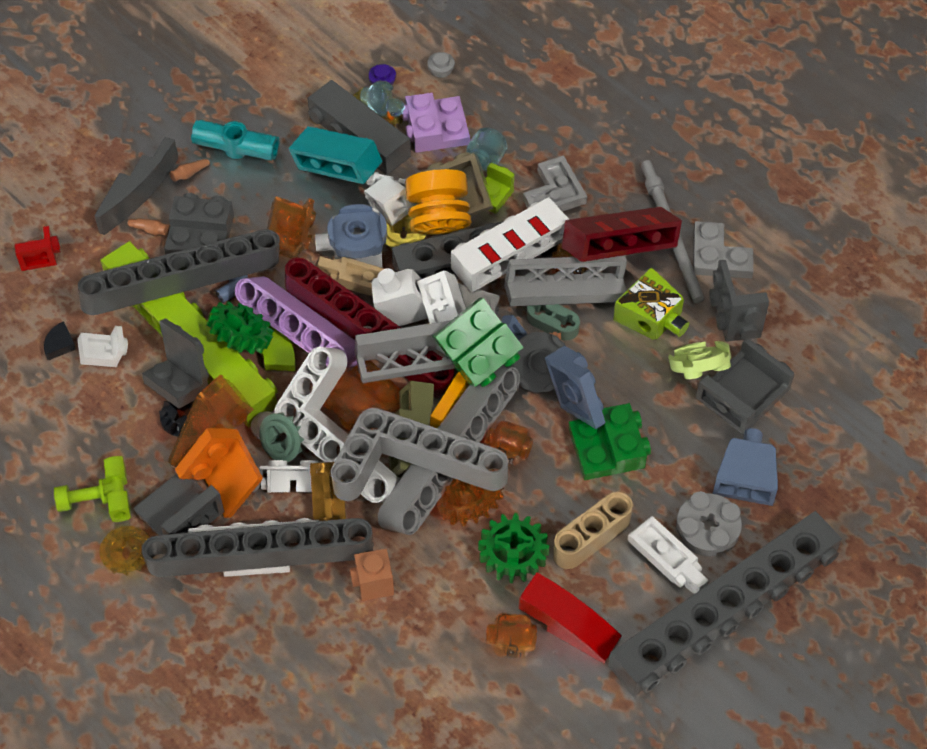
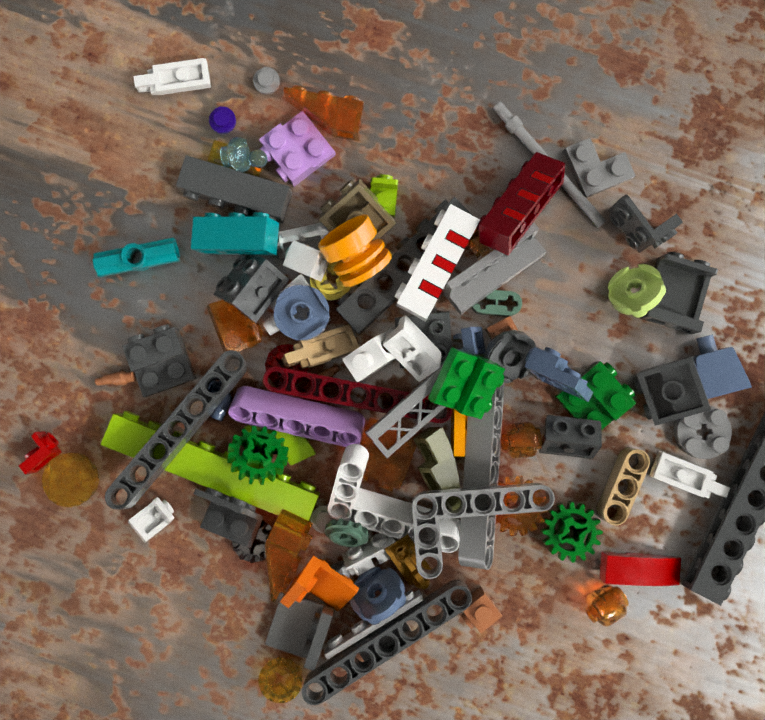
camera: 25 degrees left, 30 degrees up
black tile [44,321,76,360] -> none
lime bar [54,456,131,522] -> none
dark grey slope [94,137,179,235] -> none
nougat piece [169,158,210,182] -> none
clear light blue head [466,127,508,170] -> none
light grey plate [523,155,587,212] -> none
torso [613,268,690,340] -> none
none -> clear yellow tile [42,452,99,508]
none -> white hinge [133,58,211,95]
none -> dark grey bracket [213,255,289,323]
none -> clear orange slope [283,86,365,141]
none -> sand blue plate [350,567,406,625]
none -> dark grey bracket [539,415,602,459]
none -> dark grey plate [634,356,711,426]

